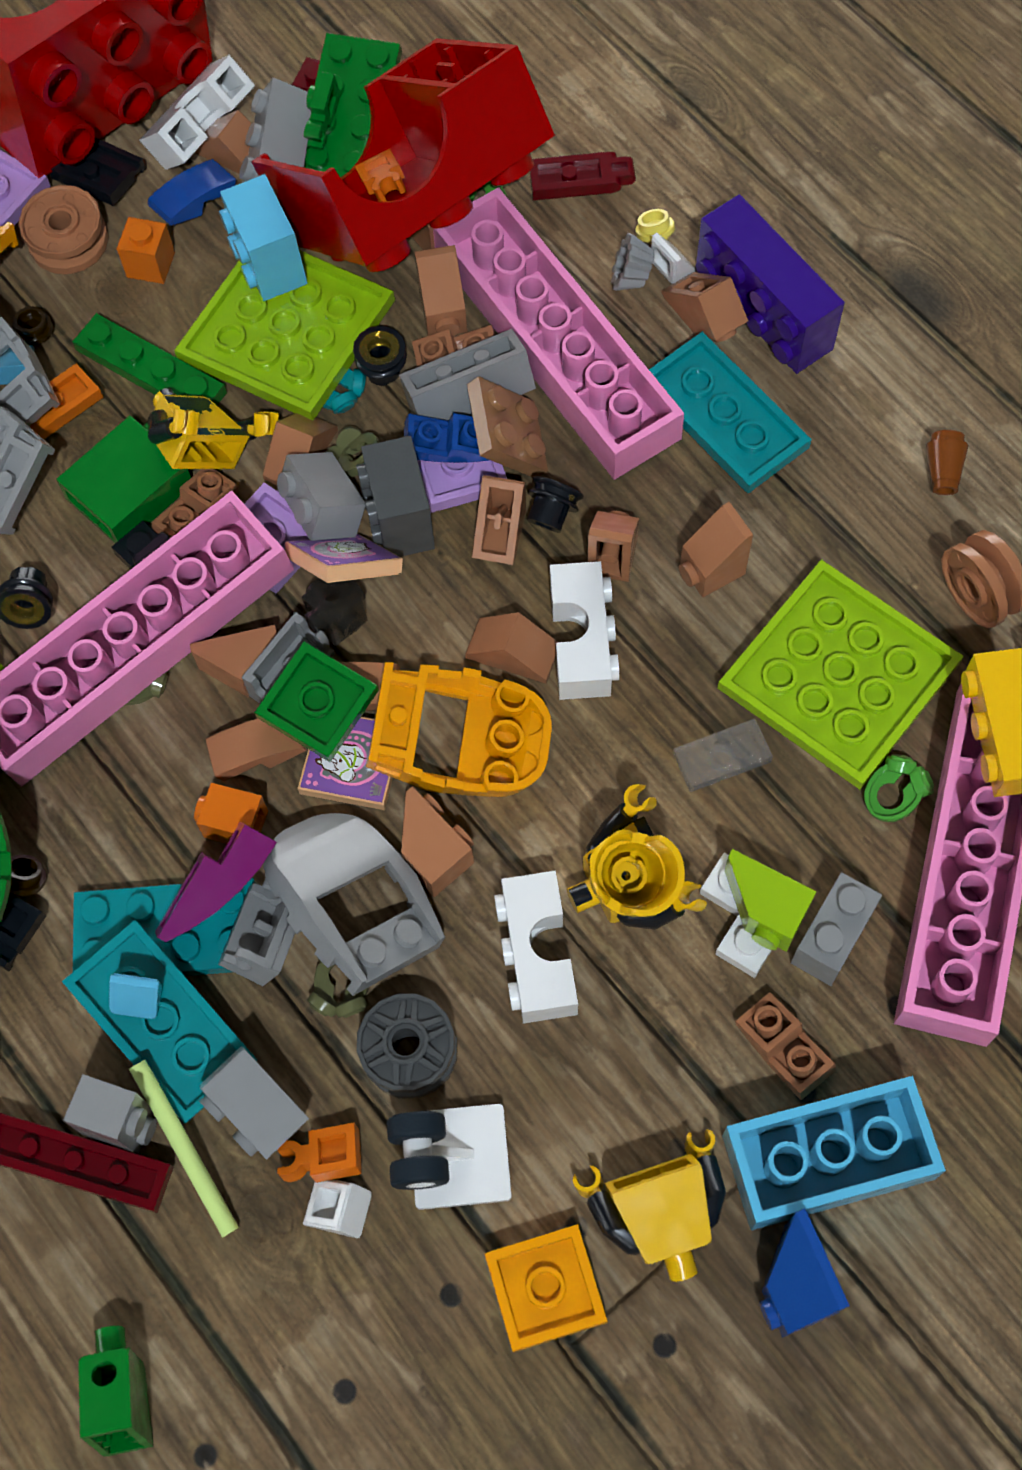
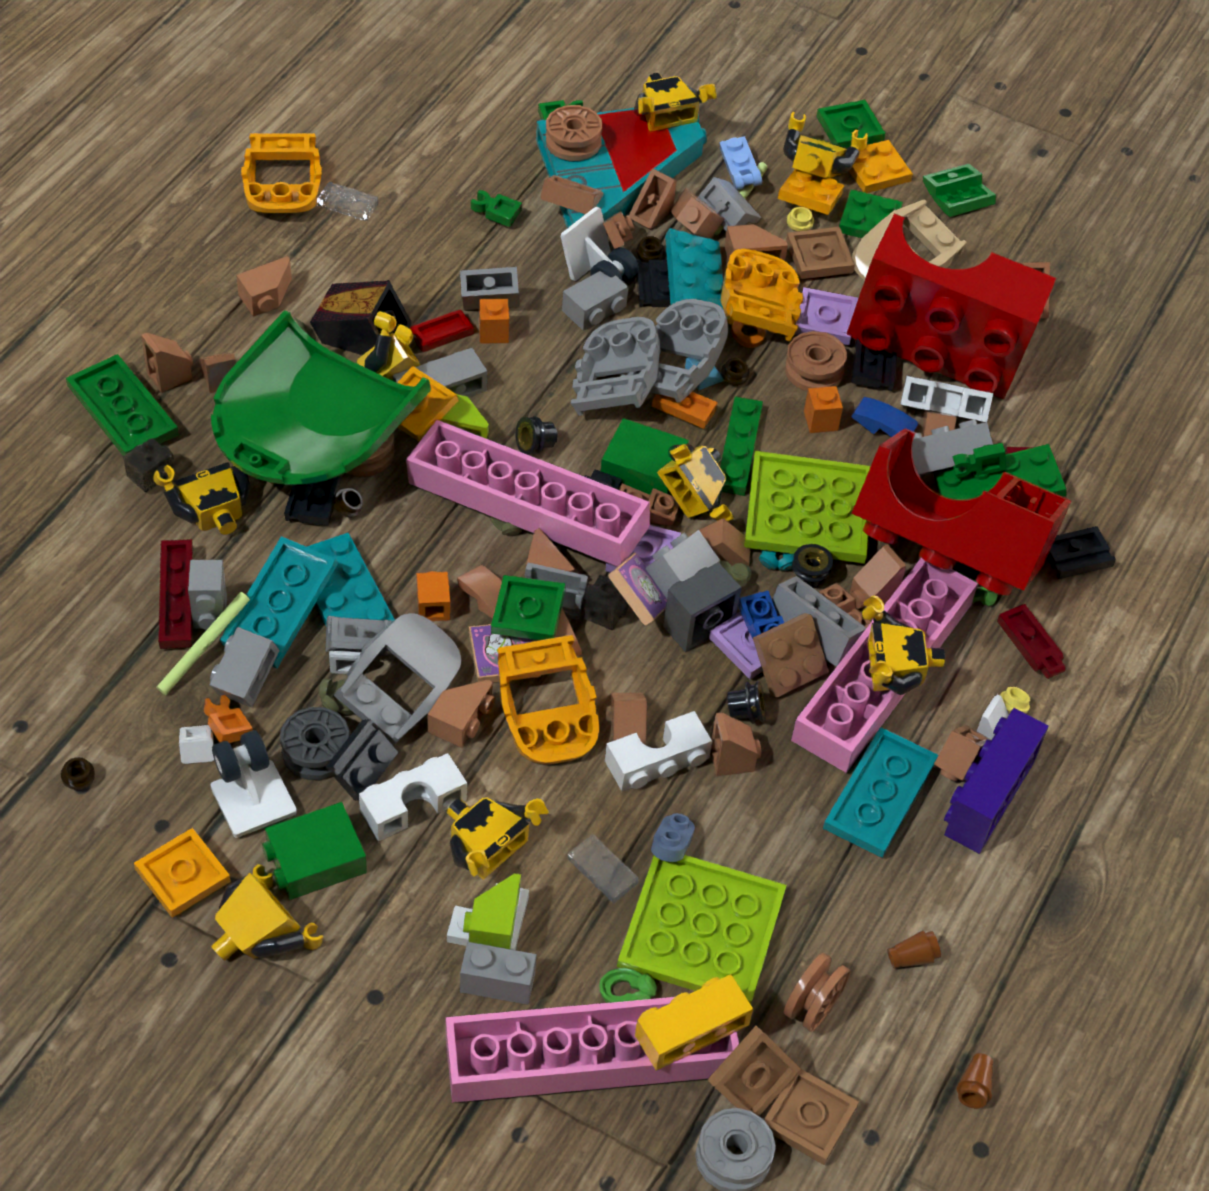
camera: 60 degrees right, 15 degrees down
green torso [78,1326,154,1457] -> none
medium azure slope [109,973,162,1019] -> none
magenta slope [155,822,277,942] -> none
medium azure brick [219,174,308,301] -> none
orange plate [355,149,406,202] -> none
nougat slope [472,475,526,565] -> none
yellow helmet [589,829,685,917] -> none
light grey piece [611,233,654,291] -> none
nougat slope [679,502,753,598] -> none
medium azure brick [722,1076,946,1230] -> none
nougat slope [735,992,836,1100] -> none
blue slope [759,1209,850,1338] -> none
none -> dark brown plate [61,757,95,790]
none -> green brick [262,802,367,900]
none -> black plate [326,719,398,801]
none -> white slope [329,651,363,674]
none -> sand blue plate [651,813,695,862]
none -> torso [862,595,945,695]

